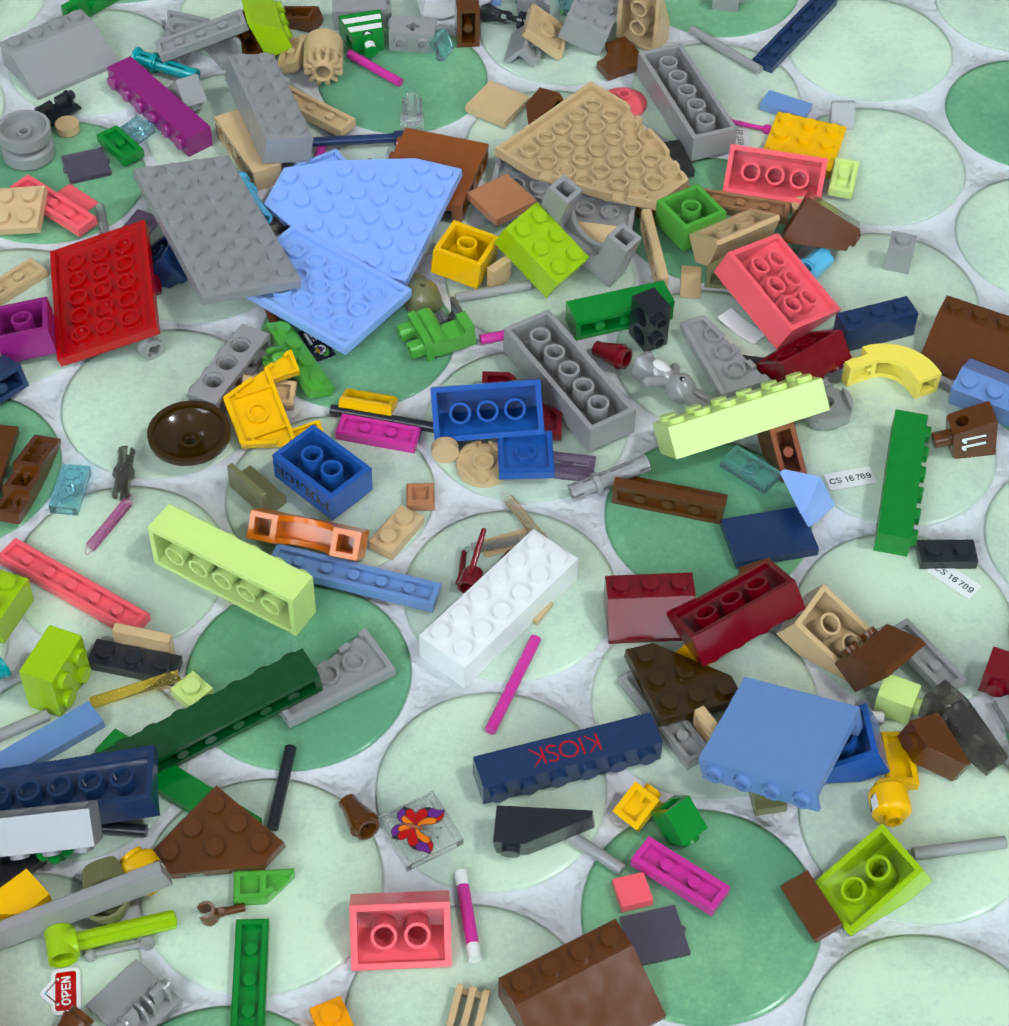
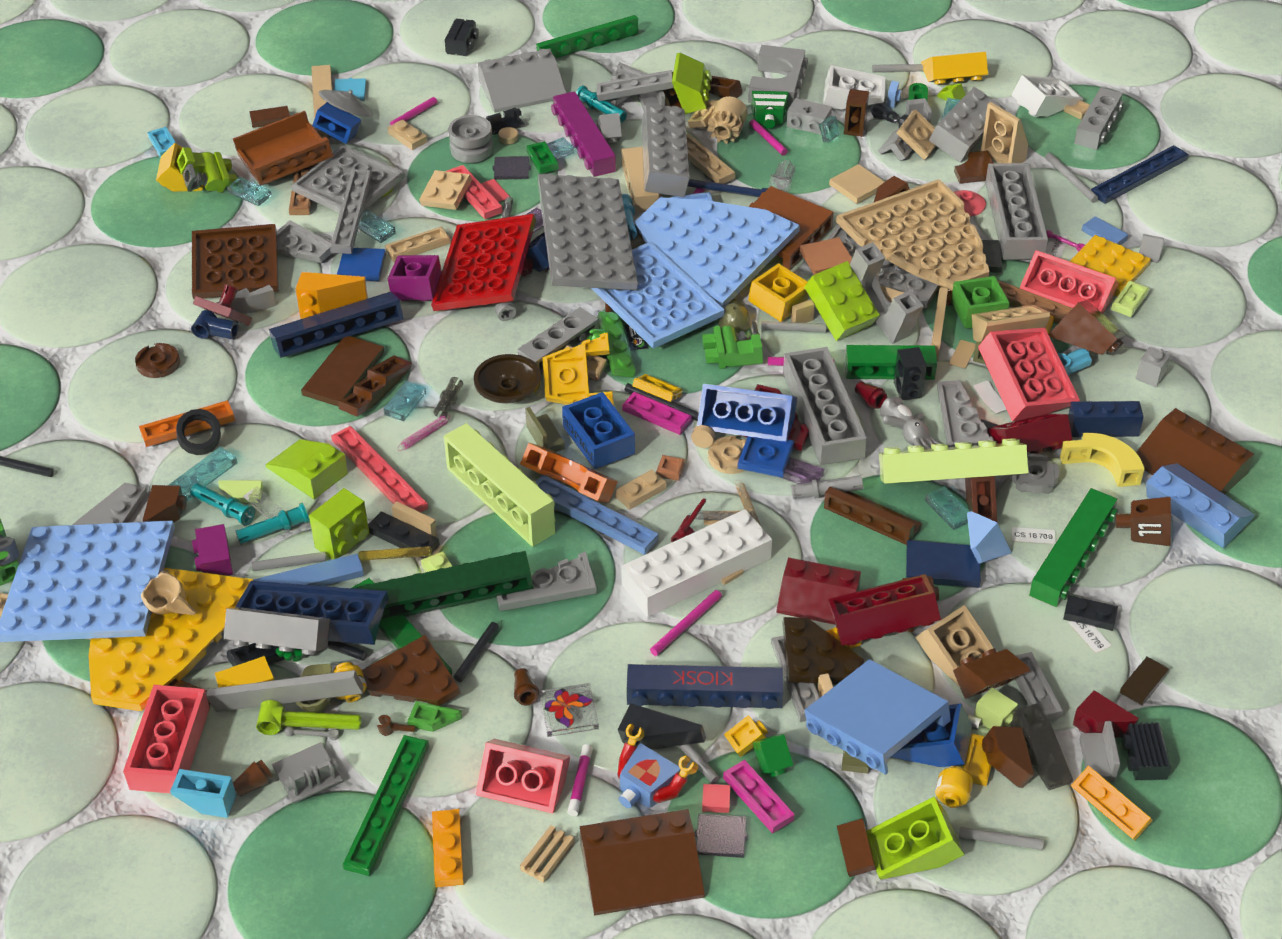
camera: 20 degrees right, 5 degrees down
sticker [40,967,81,1015] -> none
none -> torso [617,724,698,809]

